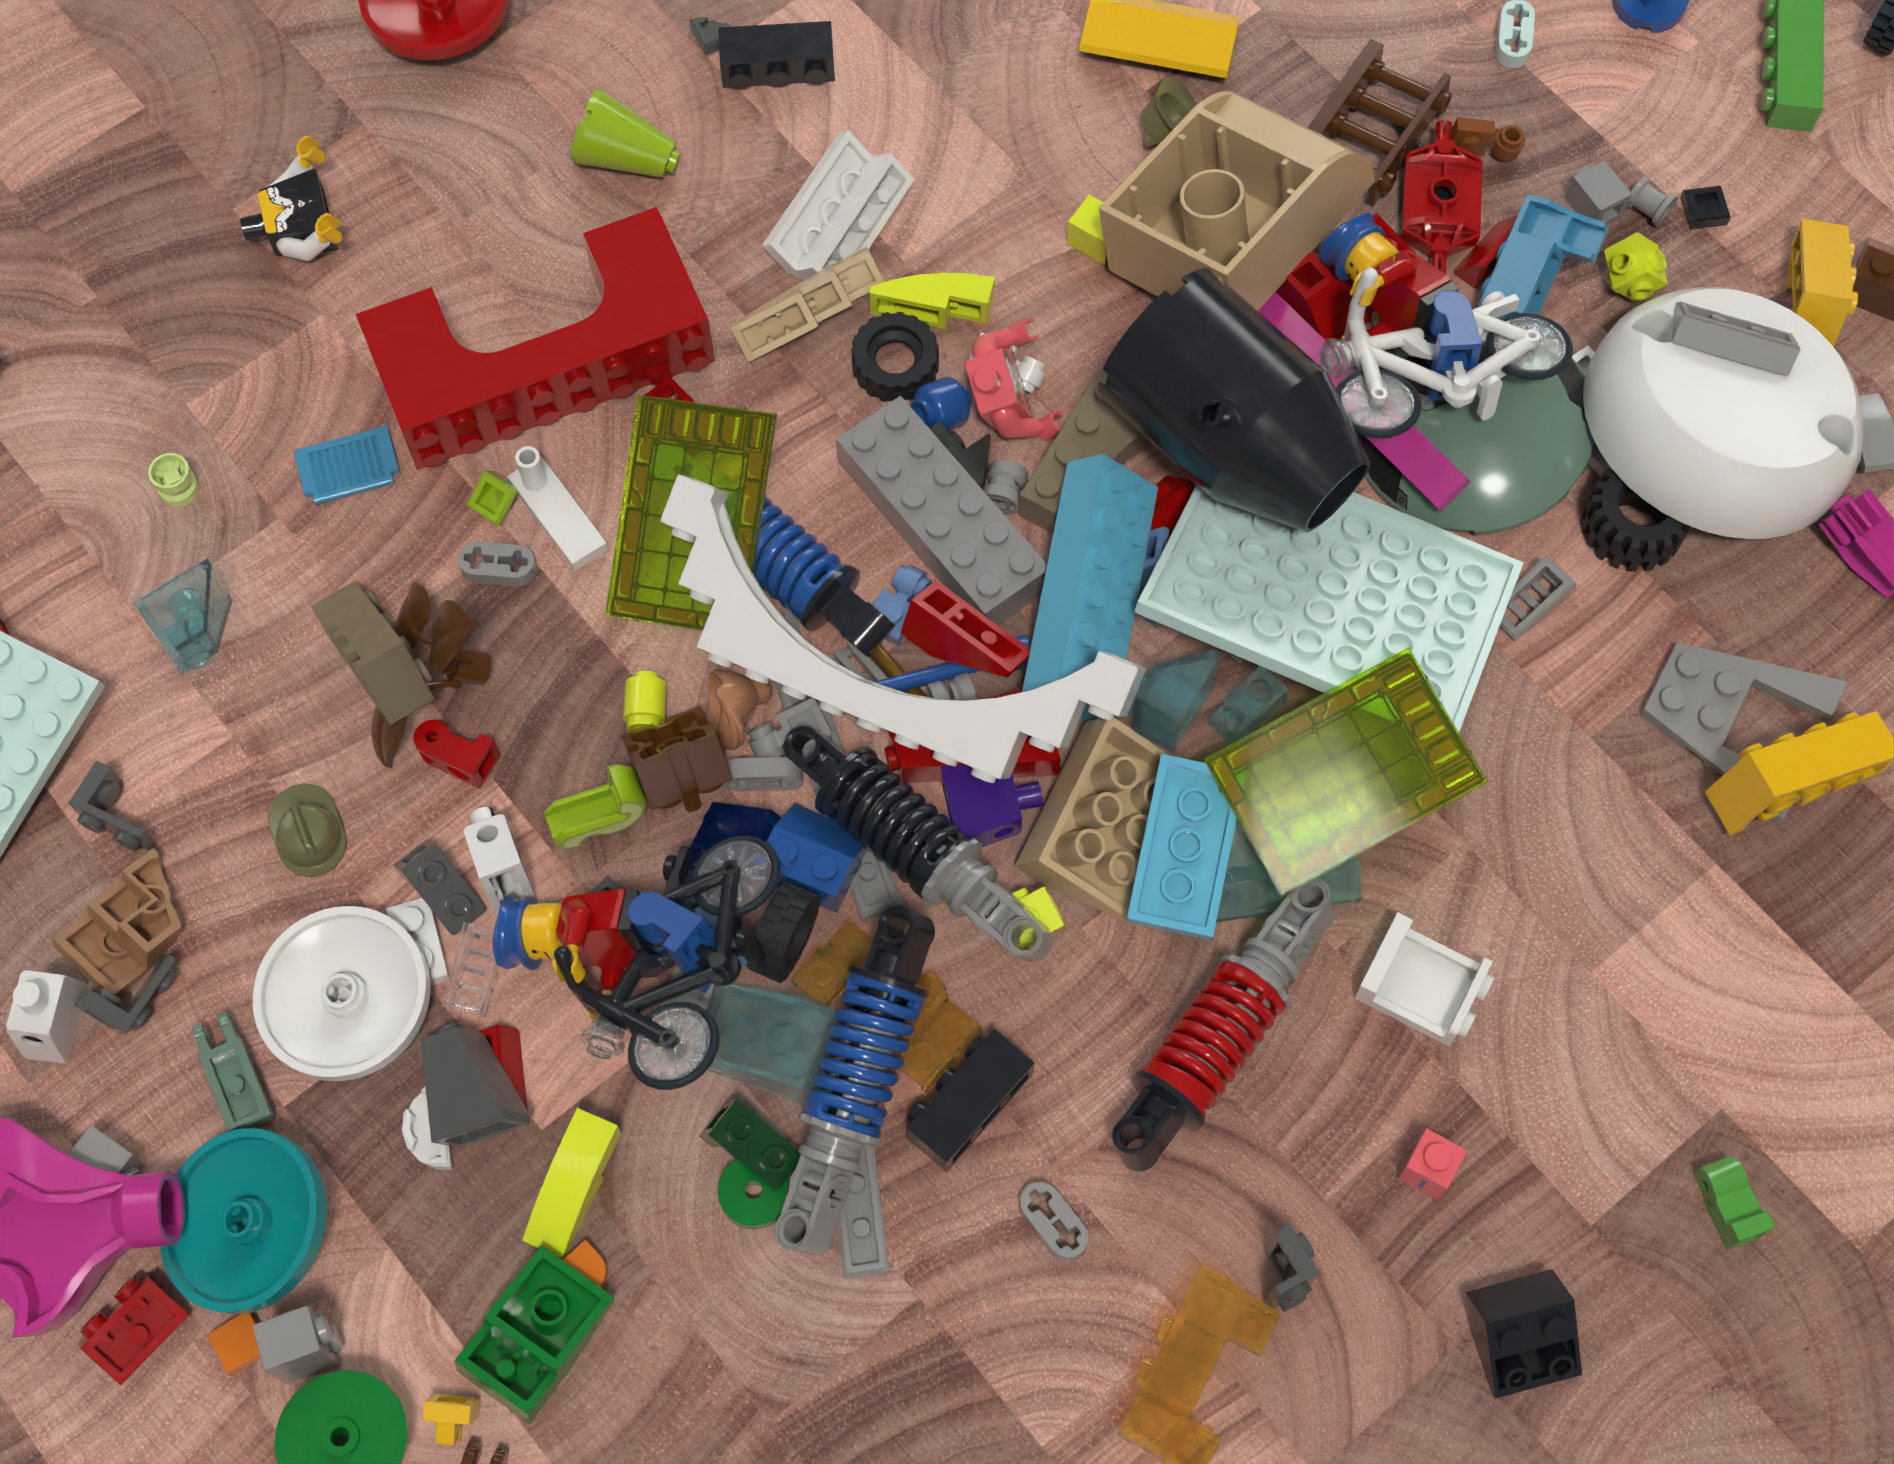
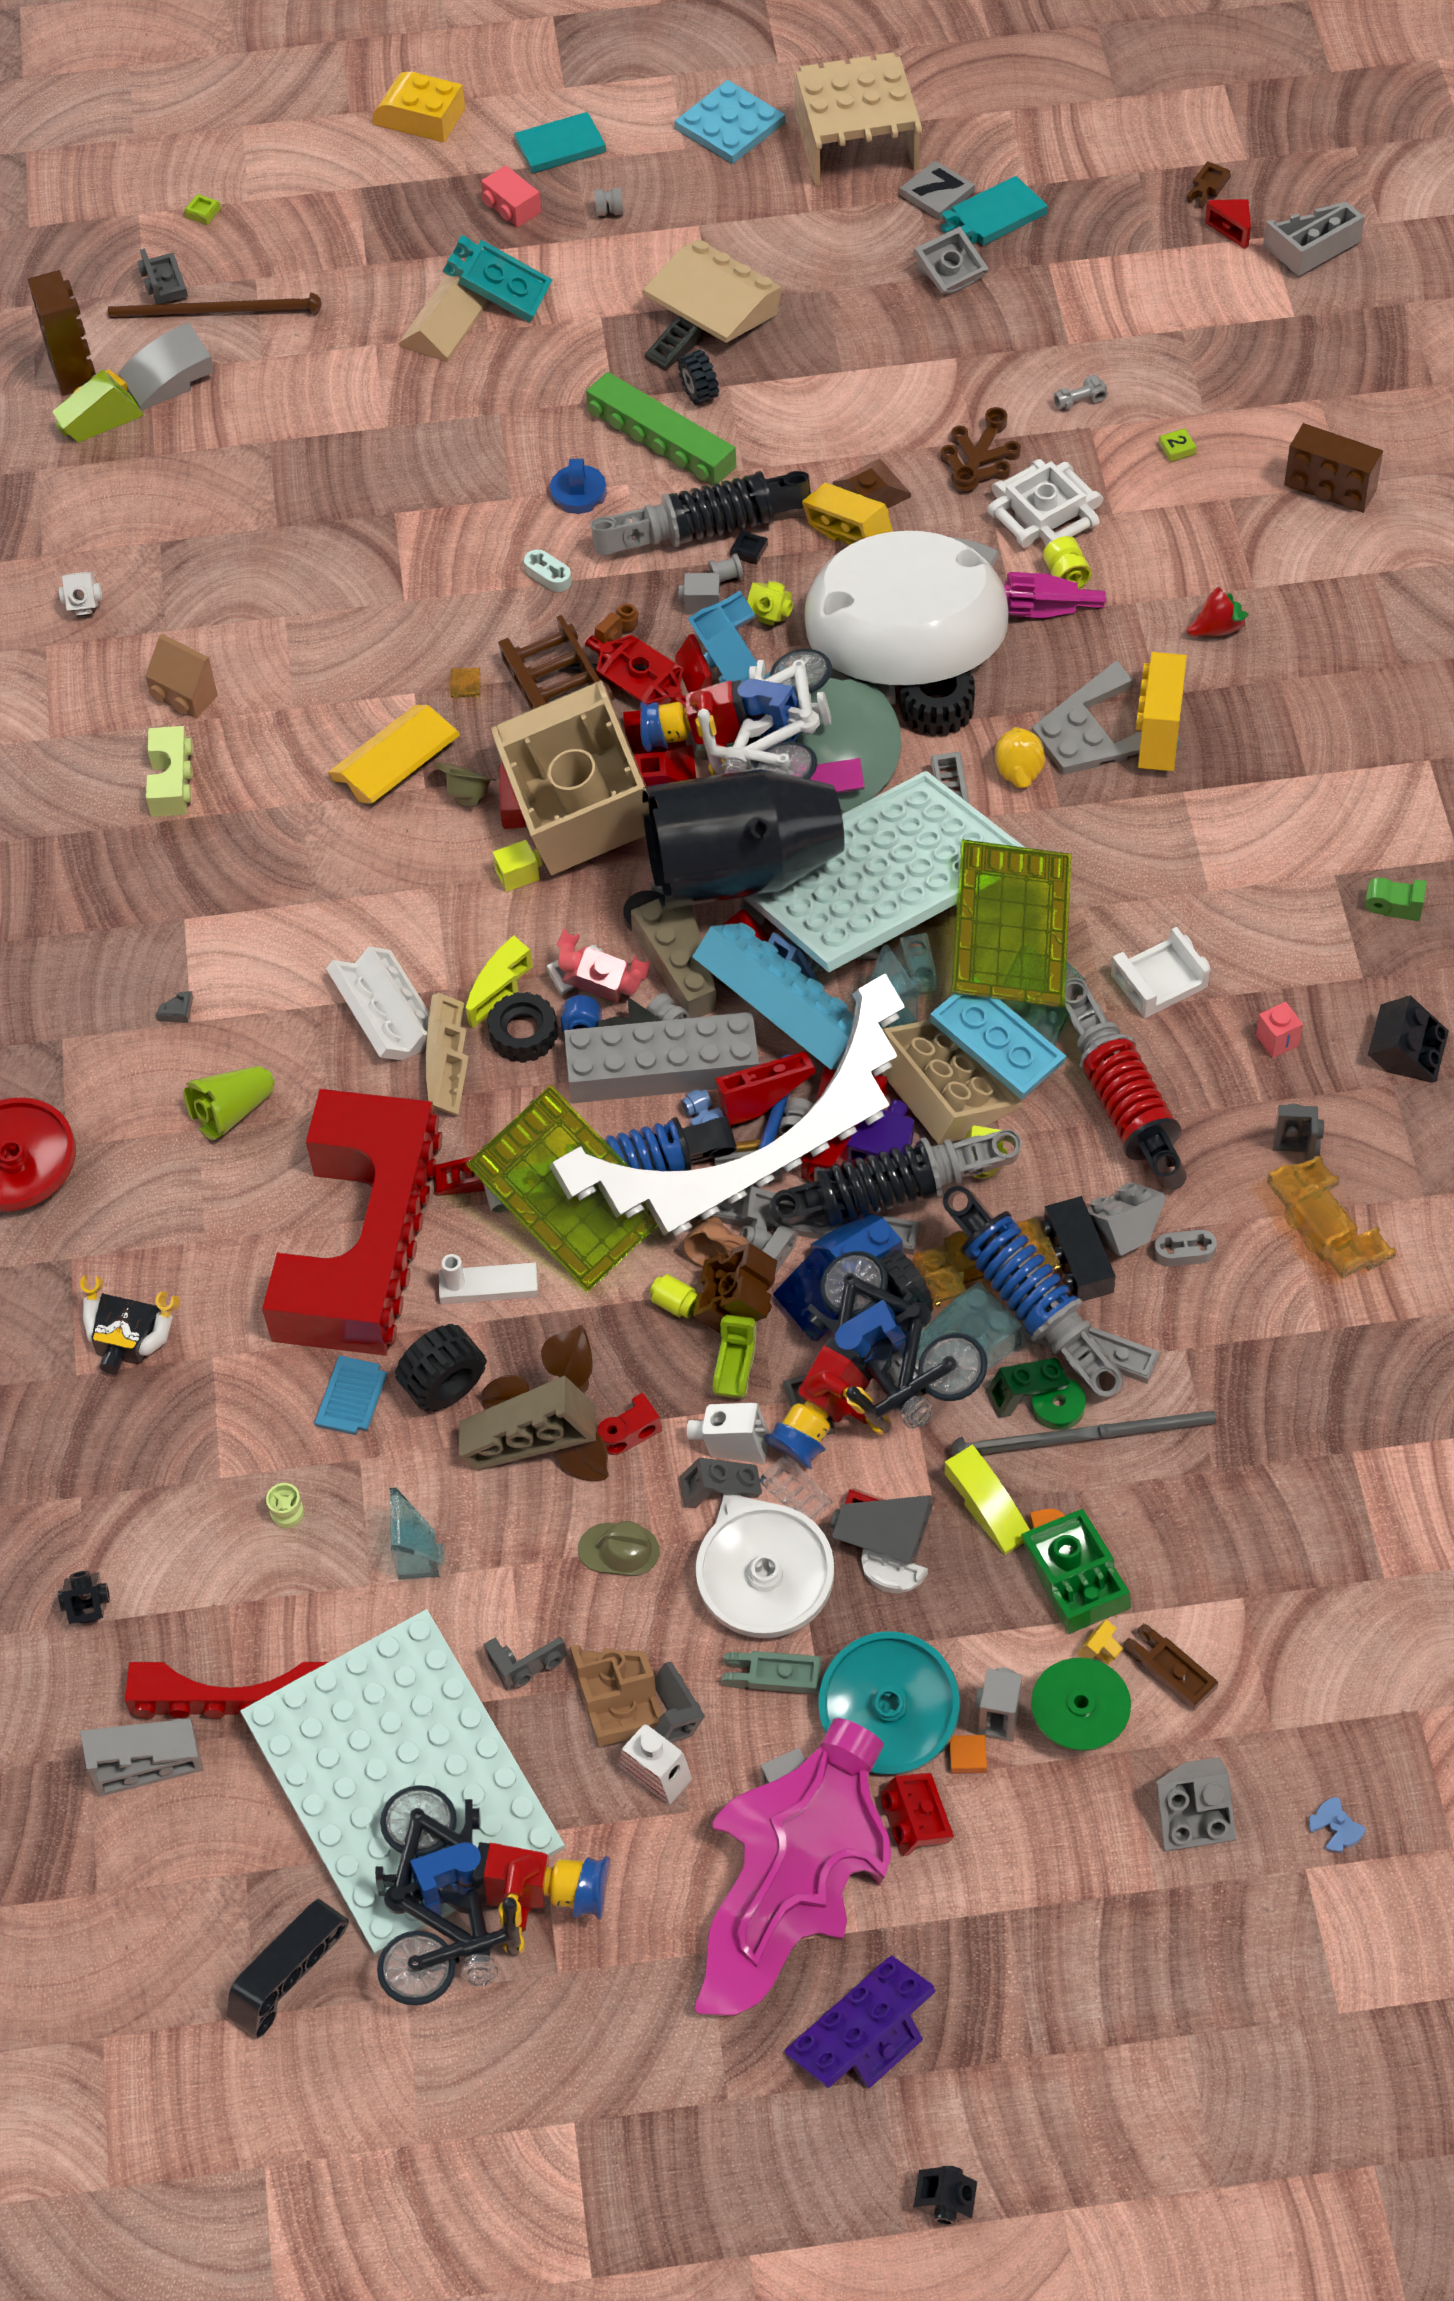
camera: 55 degrees left, 10 degrees down
light grey beam [457,542,537,587] -> none
lime slope [466,470,518,526] -> none
black brick [718,21,835,88] -> none
light grey slope [1672,301,1801,375] -> none
none -> black tyre [395,1324,487,1412]
none -> clear yellow tile [450,668,481,698]
none -> black piece [590,471,811,555]
none -> dark grey bar [951,1410,1216,1456]
none -> yellow hair [995,727,1045,788]
none -> light grey slope [1087,1182,1166,1256]

